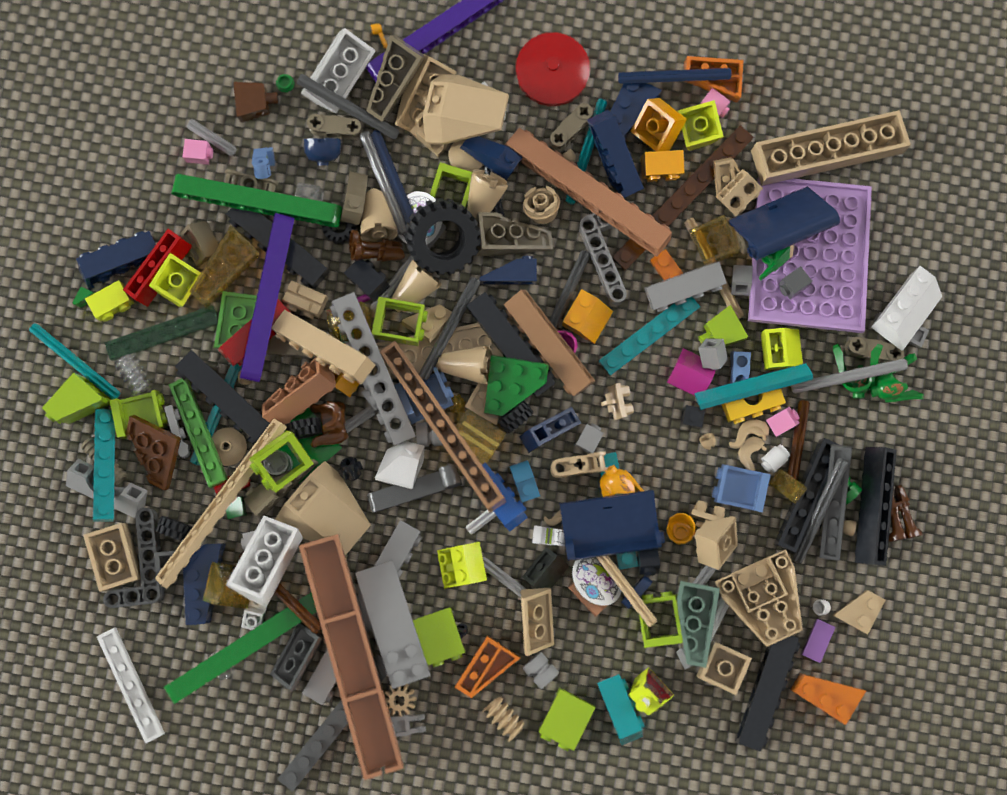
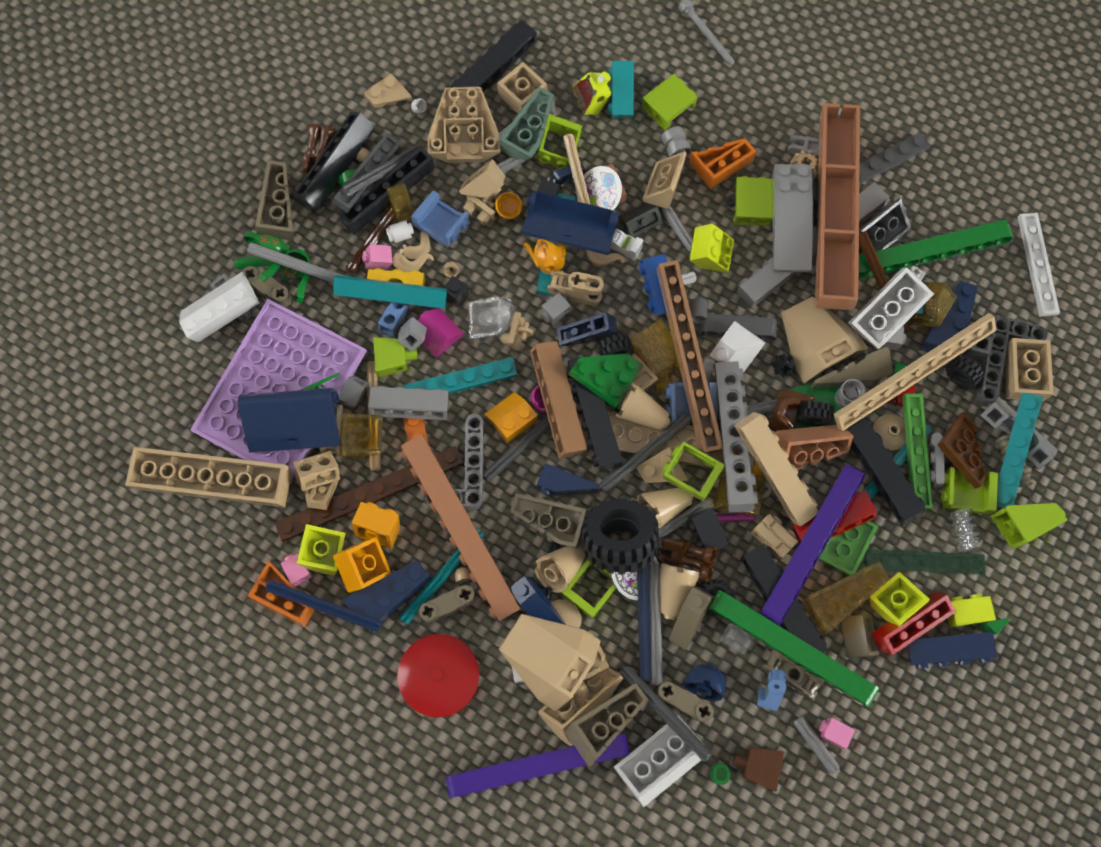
camera: 160 degrees left, 10 degrees down
teal axle [29,323,121,399] -> none
lime window [249,430,314,492] -> none
light orange hand [371,23,388,49] -> none
tan piece [482,697,524,742] -> none
dark azure brick [509,460,540,503] -> none
tan cone [523,186,560,224] -> none
dark blue wedge [587,110,644,198] -> none
neon yellow slope [760,328,803,371] -> none
dark grey brick [778,266,813,300] -> none
orange wedge [790,673,866,725] -> none
medium lavender tile [801,619,835,663] -> none
none -> dark tan wedge [255,160,294,241]
none -> clear slope [469,296,513,340]

